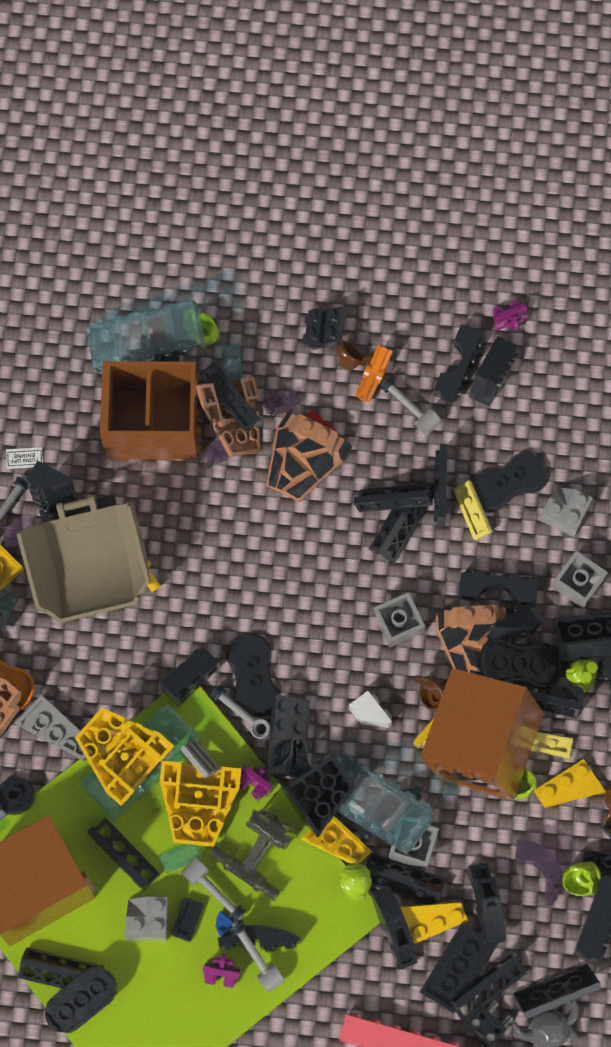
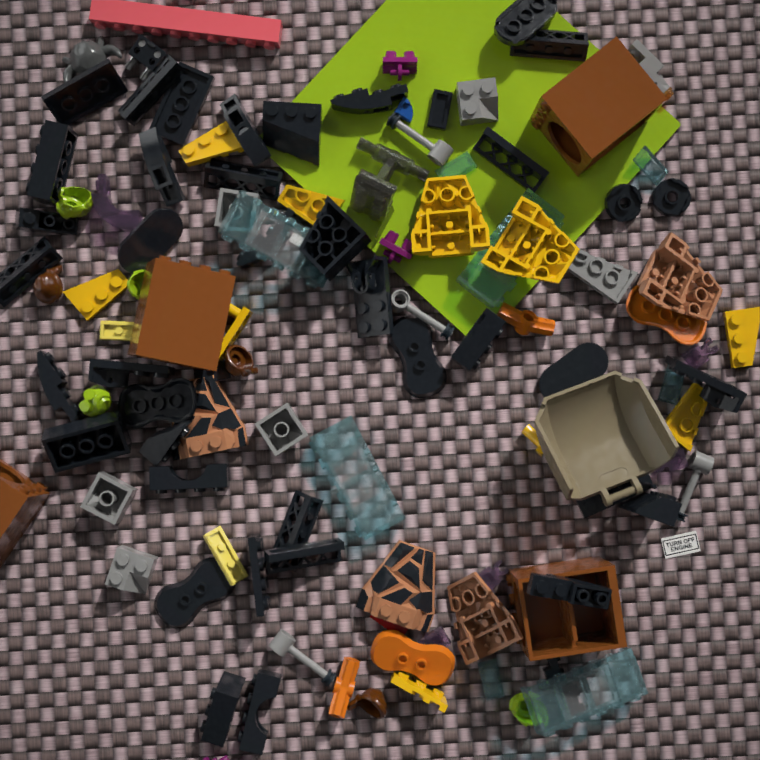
camera: 165 degrees right, 15 degrees up
light grey tile [180,740,221,778] -> none
black fence [199,362,264,433] -> none
light grey piece [229,920,285,992] -> none
black plate [302,307,346,350] -> none
lime hair [340,863,372,901] -> none
white slope [349,691,392,728] -> none
none -> black tile [117,208,183,273]
none -> black wedge [262,101,322,166]
none -> clear light blue window [309,416,406,541]
none -> orange plate [370,630,455,686]
none -> yellow wing [390,671,448,713]
none -> orange piece [497,302,555,336]
none -> black slope [526,573,612,610]
none -> black tile [539,343,608,397]

